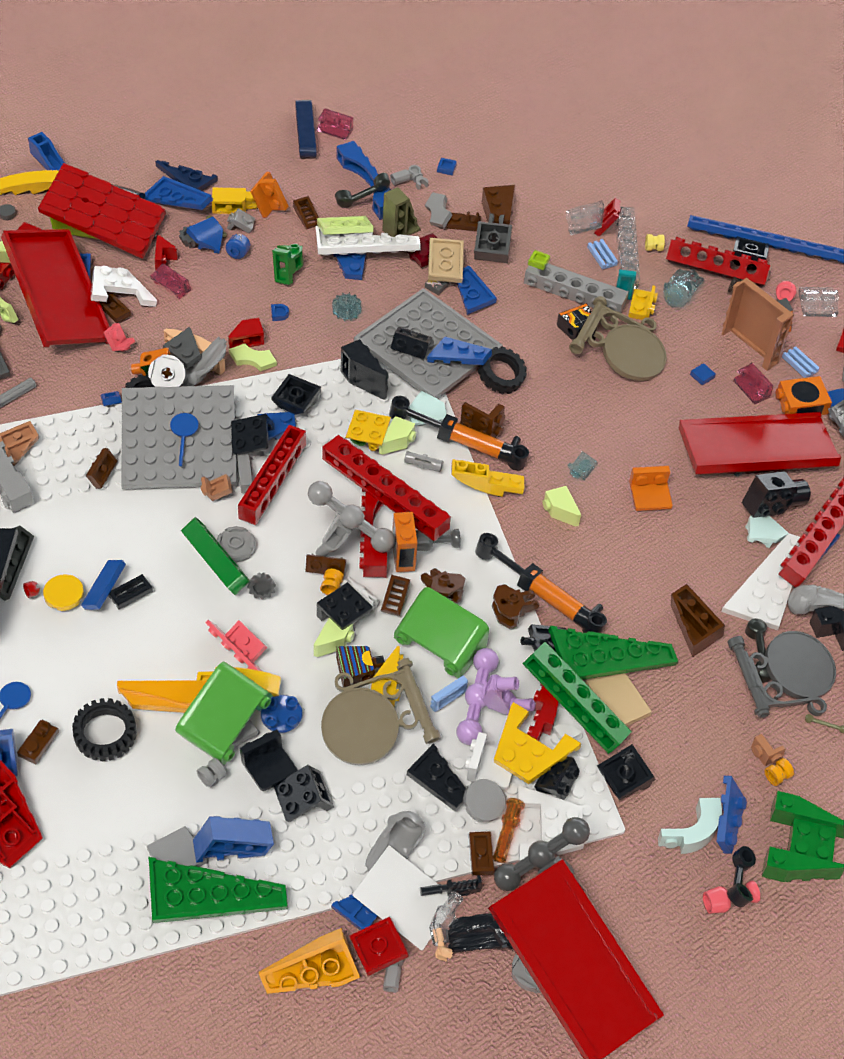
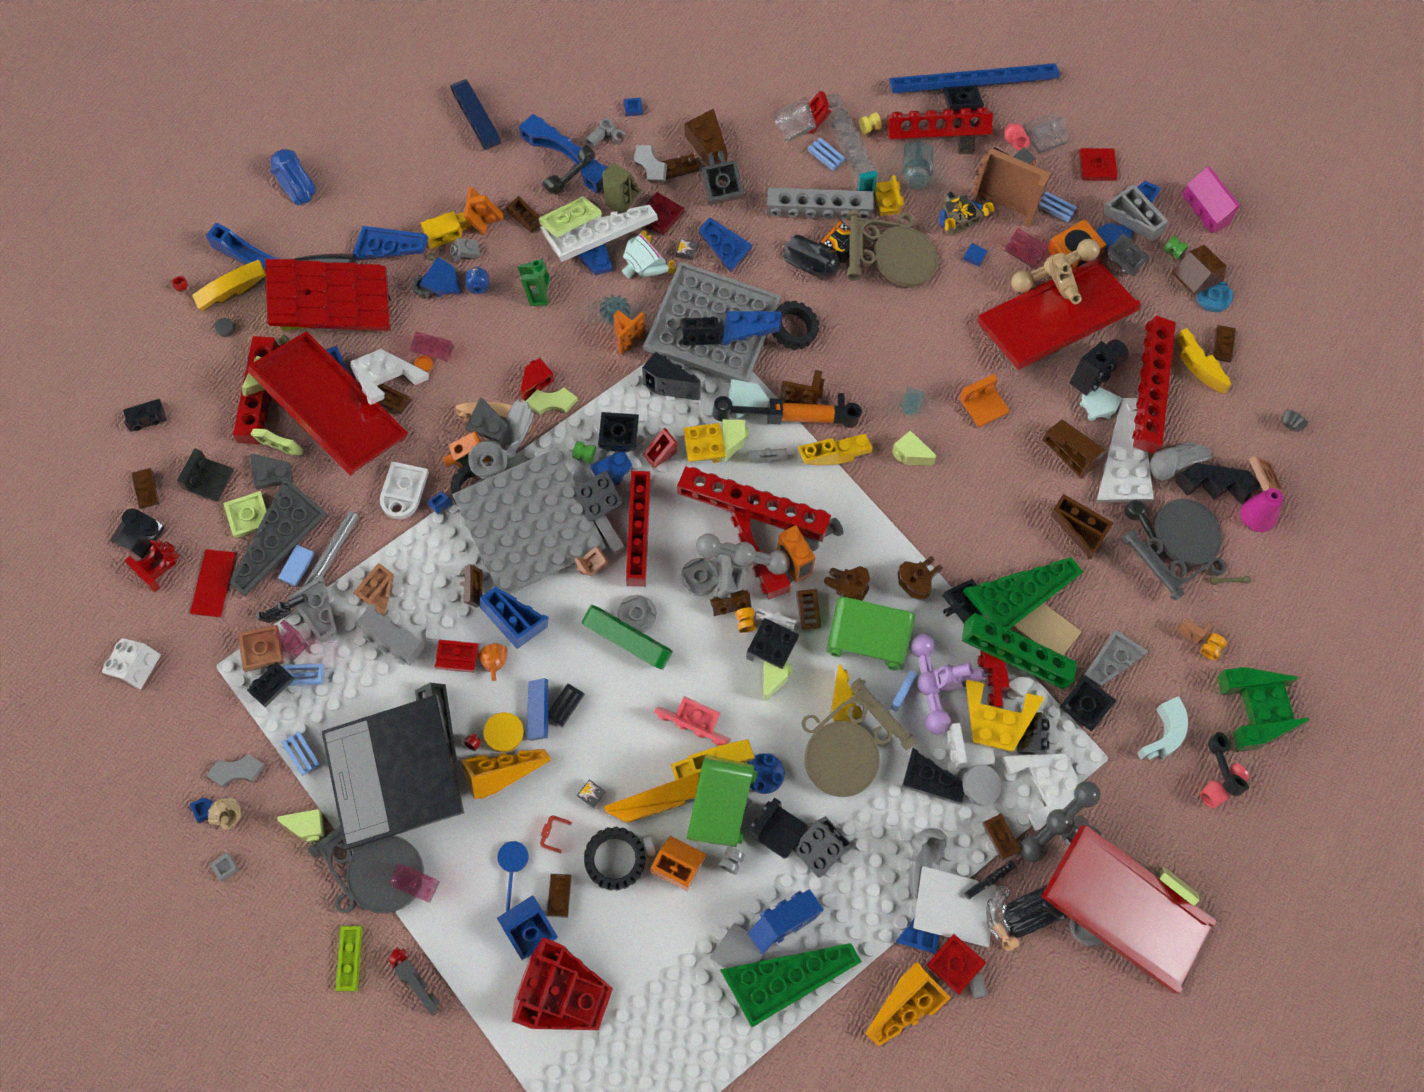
camera: 20 degrees left, 15 degrees up
coral bracket [103,323,135,352] -> none
dark blue wing [155,160,218,191] -> none
red slope [155,235,177,272] -> none
blue piece [170,413,199,467] -> none
dark grey piece [247,572,276,600] -> none
blue tile [271,304,289,321] -> none
clear pink hinge [317,108,354,140] -> none
torso [336,646,385,687] -> none
tan tile [428,238,464,283] -> none
black piece [475,533,607,633] -> none
clear orange pin [493,798,525,863] -> none
lime tile [528,250,551,270] -> none
blue wing [717,776,747,854] -> none
none -> blue hair [270,149,316,205]
none -> white plate [380,462,429,519]
none -> orange piece [414,355,433,373]
none -> red plate [434,639,479,673]
none -> light orange wedge [461,749,551,799]
none -> orange piece [478,643,508,681]
none -> blue wedge [480,586,549,649]
none -> clear red piece [540,815,572,854]
none -> bright green wheel [572,441,596,464]
none -> tile [577,779,606,808]
none -> orange bracket [614,310,646,354]
none -> light aqua torso [622,230,678,279]
none -> light grey tile [642,835,656,857]
none -> red slope [643,428,677,468]
none -> orange slope [650,836,707,892]
none -> light grey tile [681,558,719,596]
none -> black hair [783,234,840,281]
none -> torso [939,192,995,236]
none -> tan connector [1011,239,1100,304]
none -> reddish brown wedge [1042,419,1106,479]
none -> light grey wing [1084,630,1148,687]
none -> yellowish green tile [1160,867,1199,906]

